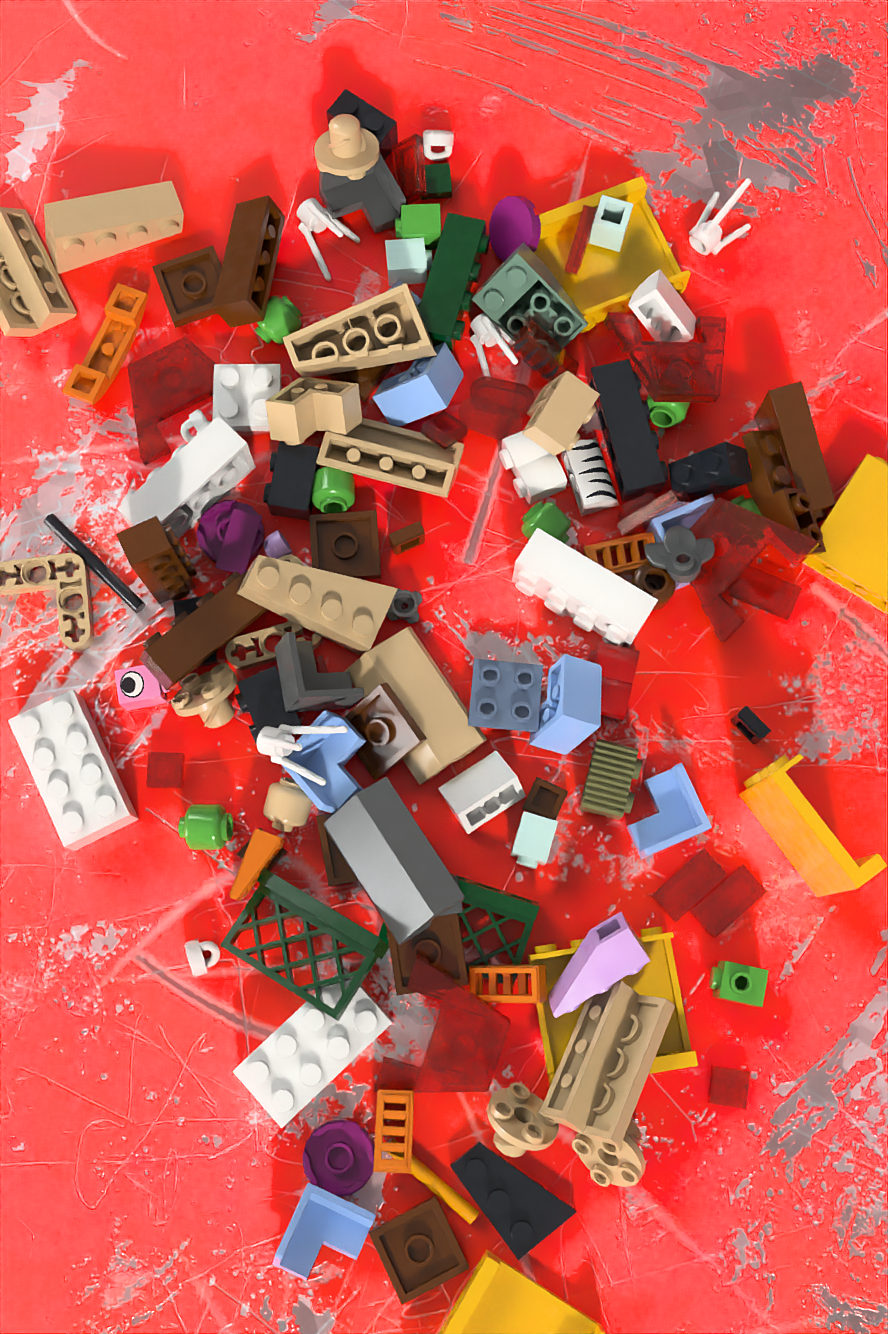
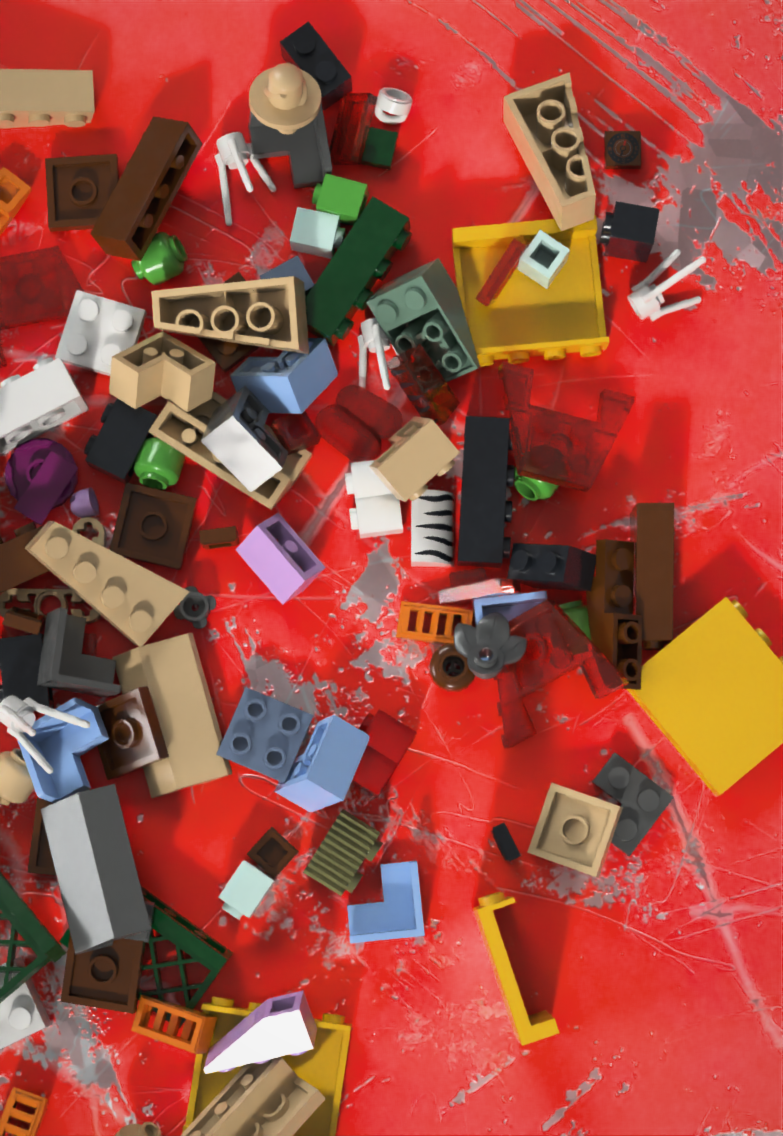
camera: 20 degrees right, 5 degrees up
white tile [180,409,208,443] -> none
clear red wing [373,954,511,1093] -> none
white brick [438,751,526,834] -> none
magenta tile [489,196,541,261] -> none
white brick [512,527,658,648] -> none
bright green head [521,501,571,544] -> none
brick [628,269,696,354] -> none
clear red tile [650,848,728,922] -> none
clear red tile [689,864,768,939] -> none
bright green brick [709,961,769,1007] -> none
clear red tile [724,561,802,620] -> none
none -> reddish brown tile [2,606,46,635]
none -> panel [201,386,289,492]
none -> lavender brick [235,512,326,605]
none -> tan wedge [503,72,596,231]
none -> tan plate [527,782,623,878]
none -> dark grey plate [592,752,674,856]
none -> black brick [600,201,660,263]
none -> reddish brown tile [604,131,641,169]

